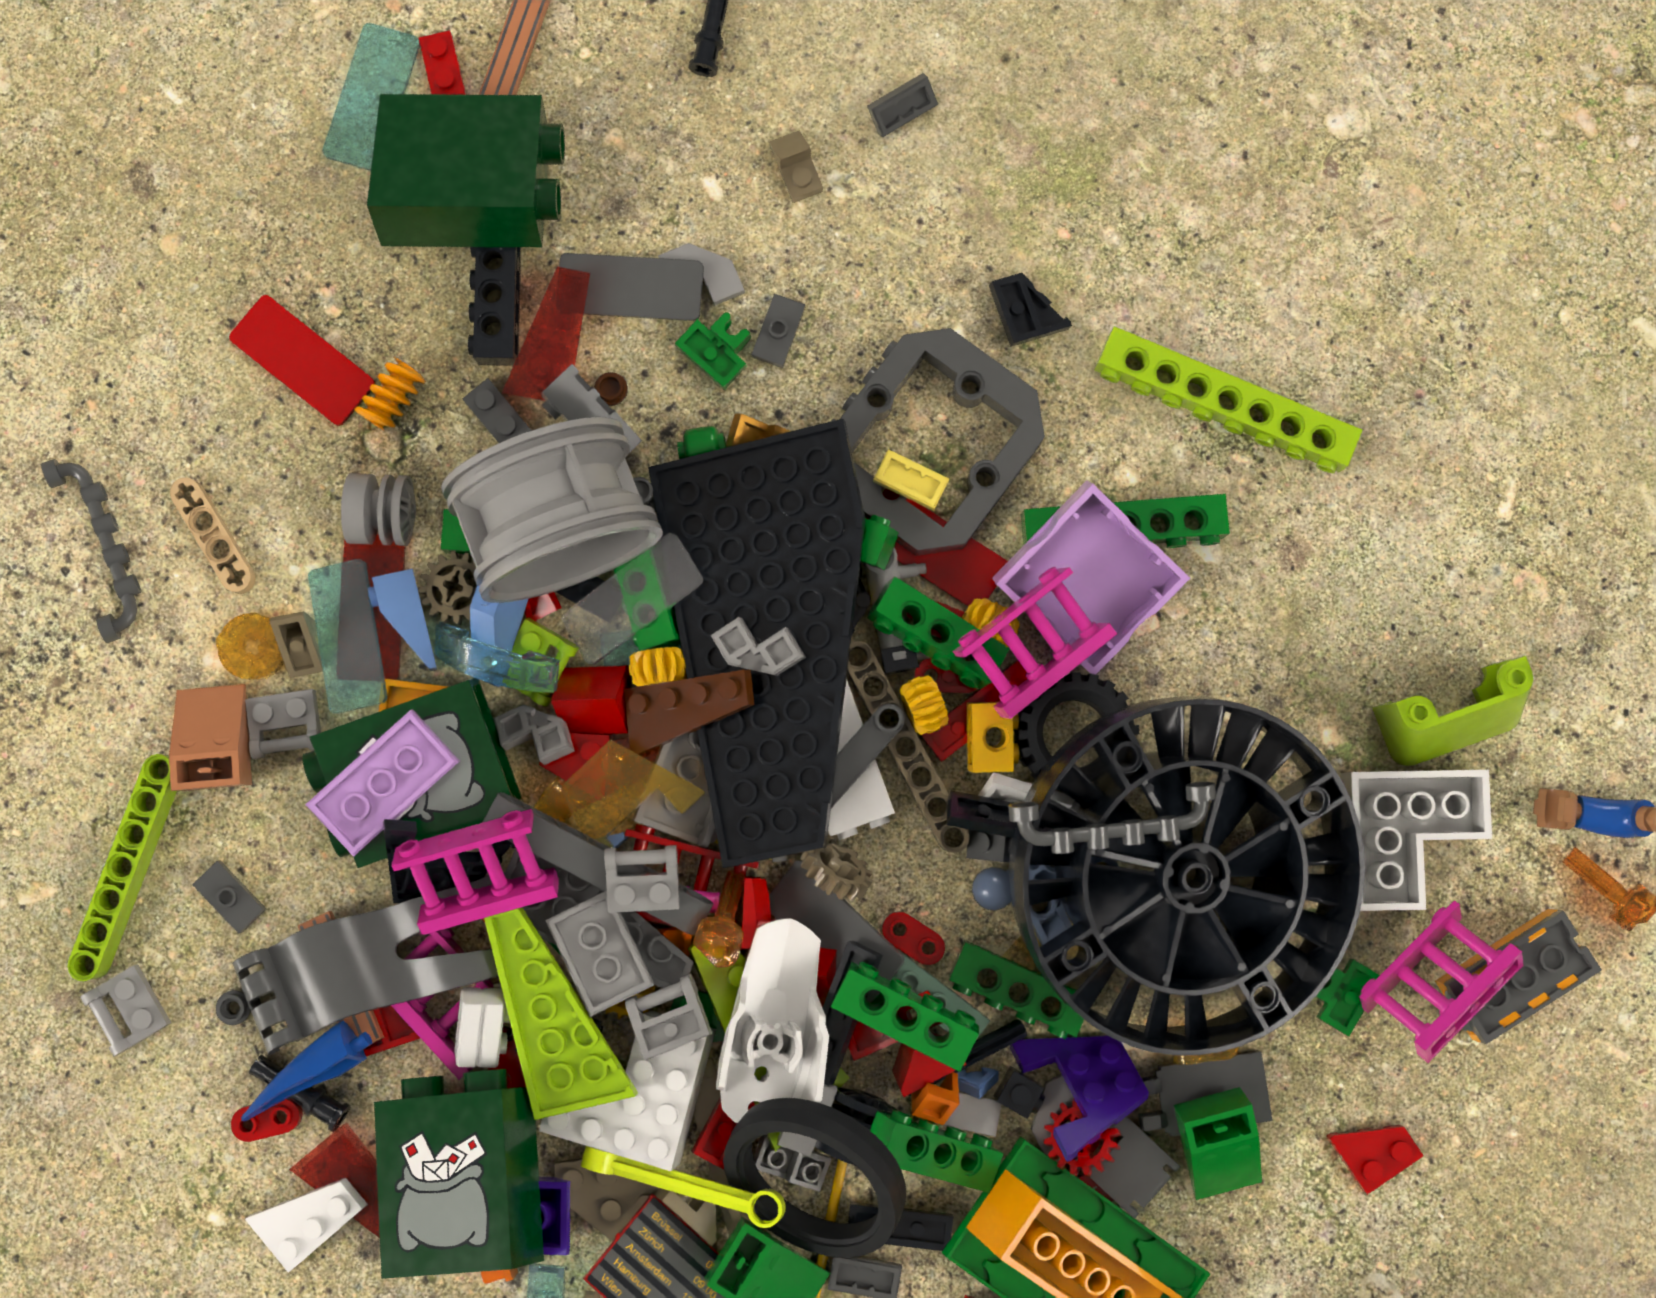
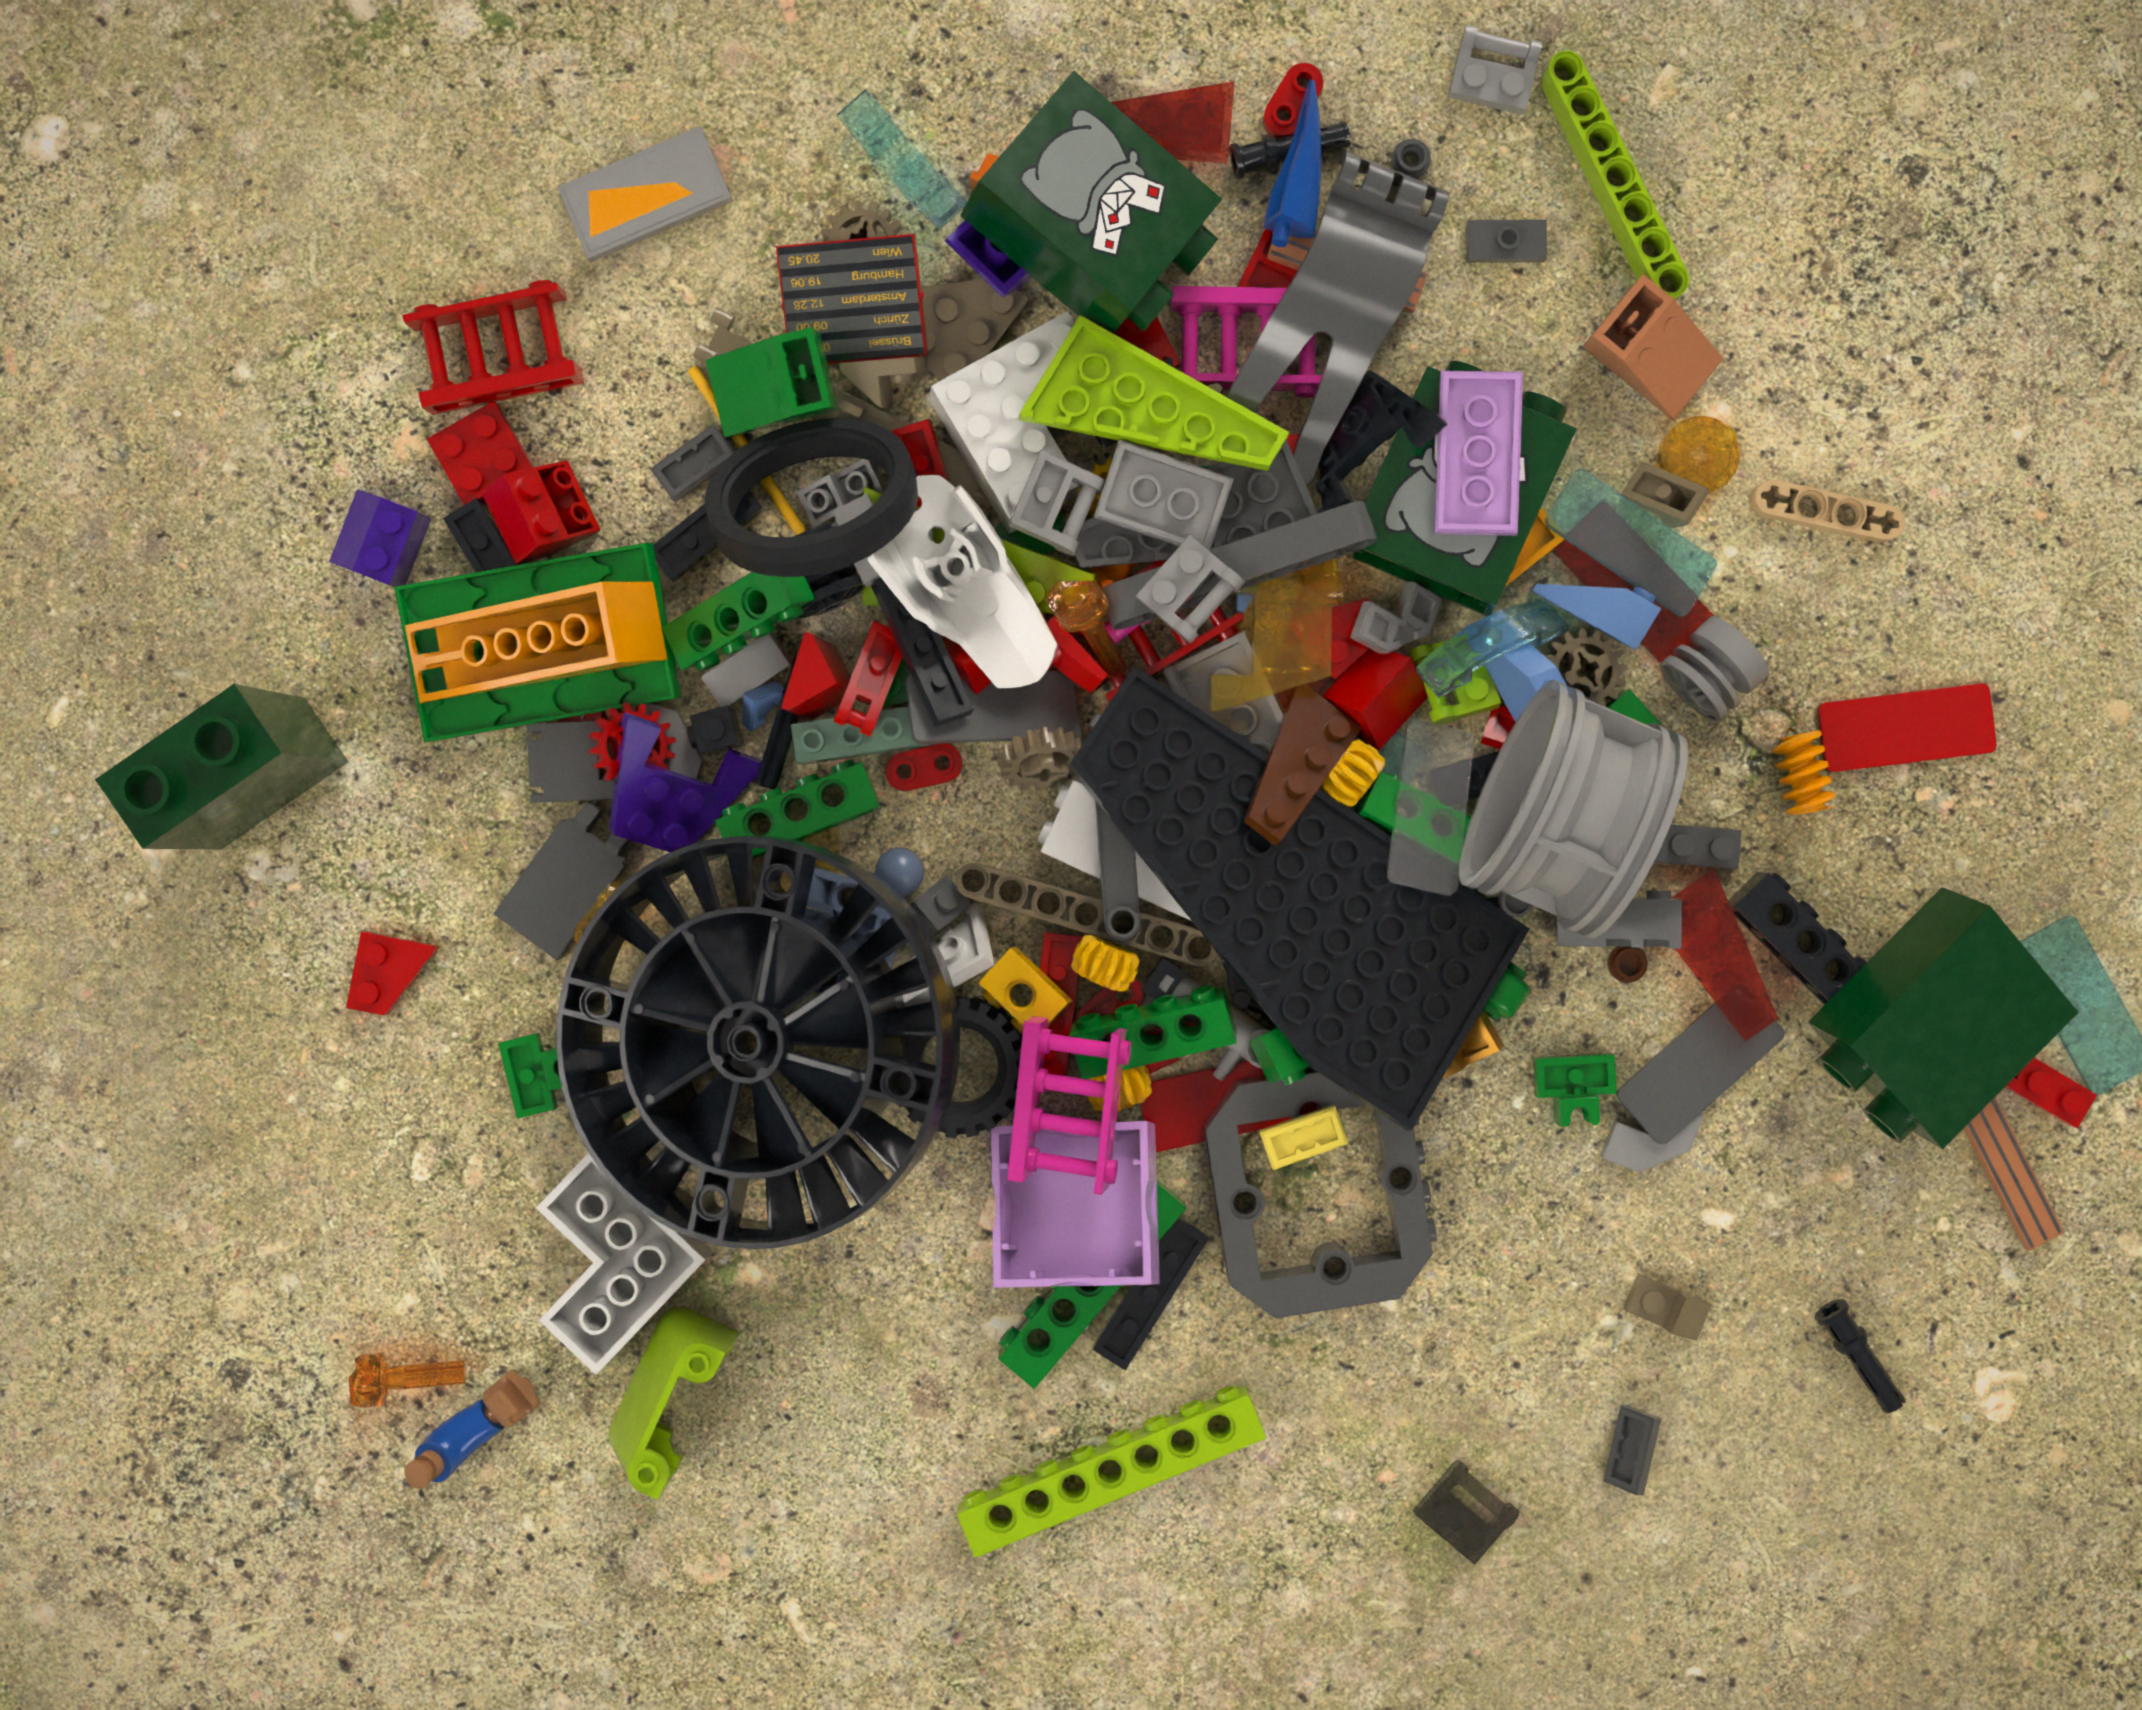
camera: 140 degrees right, 5 degrees up
dark grey bar [41,459,141,643] -> none
light grey plate [245,689,321,759] -> none
white wing [245,1178,368,1273] -> none
dark pink fence [392,809,559,935] -> none
white brick [454,987,510,1068] -> none
neon yellow piece [580,1146,786,1228] -> none
light grey tile [711,617,806,676] -> none
dark grey plate [751,293,806,368] -> none
green brick [831,962,979,1072] -> none
orange panel [911,1072,960,1125] -> none
black plate [947,790,1051,838] -> none
black wing [989,273,1072,347] -> none
dark grey bar [1008,782,1216,854] -> none
green slope [1173,1087,1262,1200] -> none
dark pink fence [1359,900,1524,1063] -> none
dark grey piece [1435,909,1602,1044] -> none
none -> black plate [1092,1217,1209,1371]
none -> clear smoke plate [1413,1459,1520,1565]

